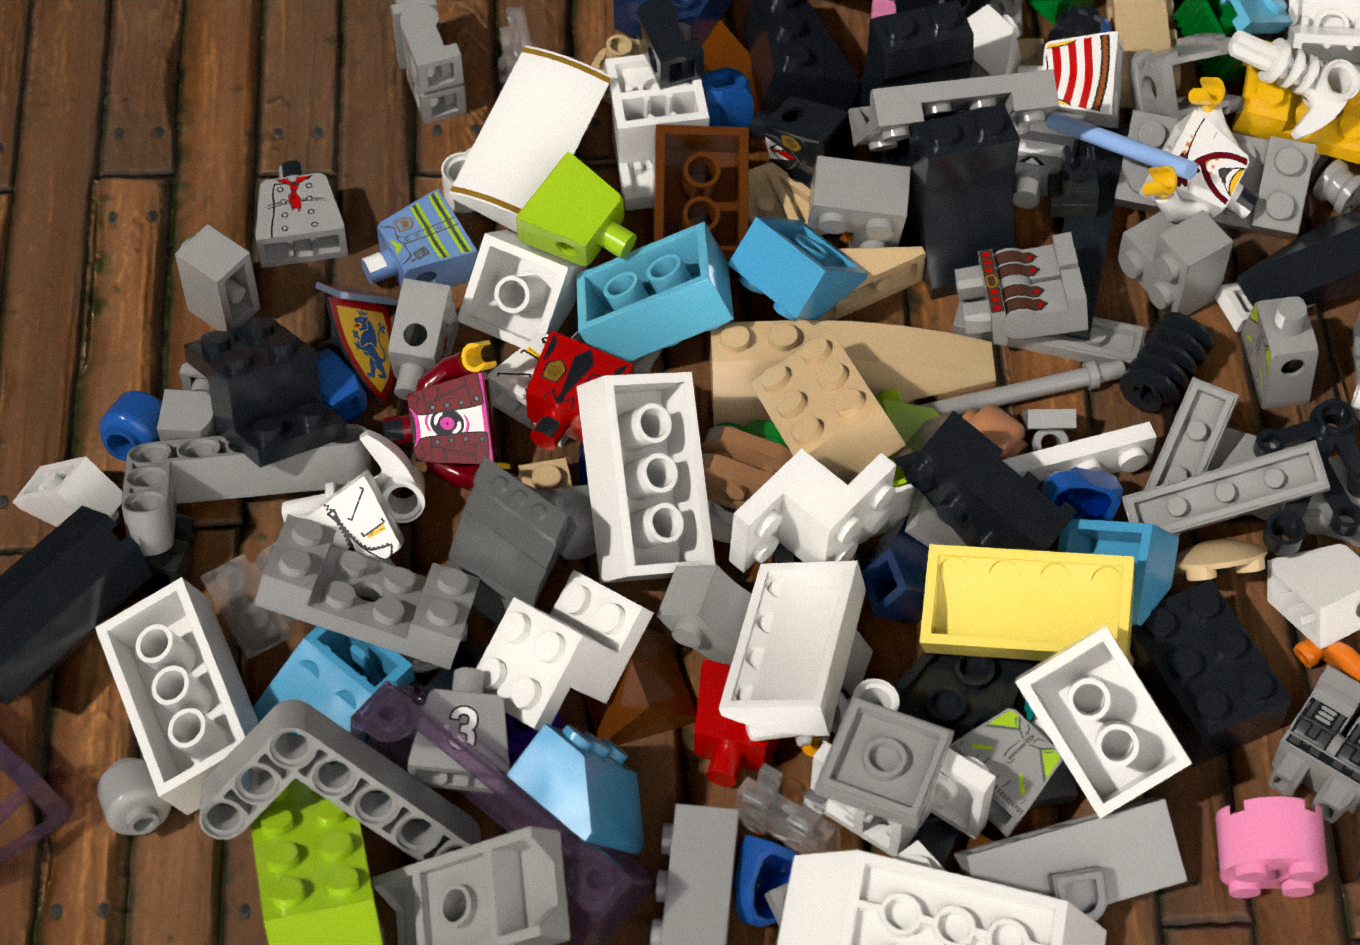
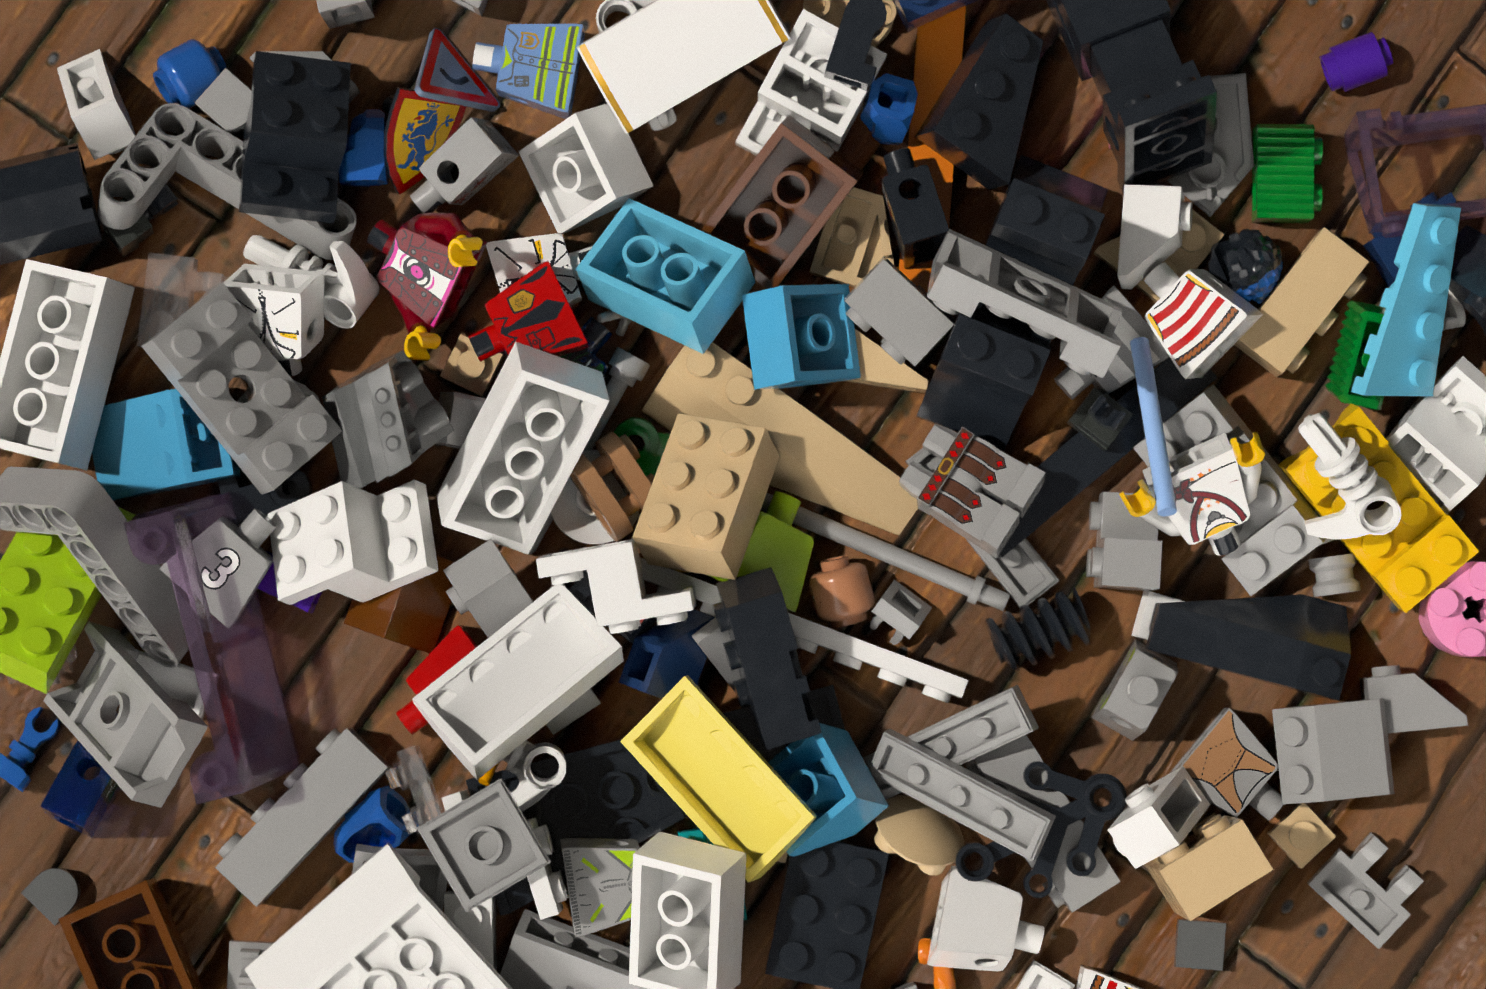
camera: 40 degrees right, 30 degrees up
dark azure slope [506,724,644,855] -> none
lime torso [516,151,637,266] -> none
blue rock [1041,467,1123,521] -> none
light grey piece [1129,33,1241,122] -> none

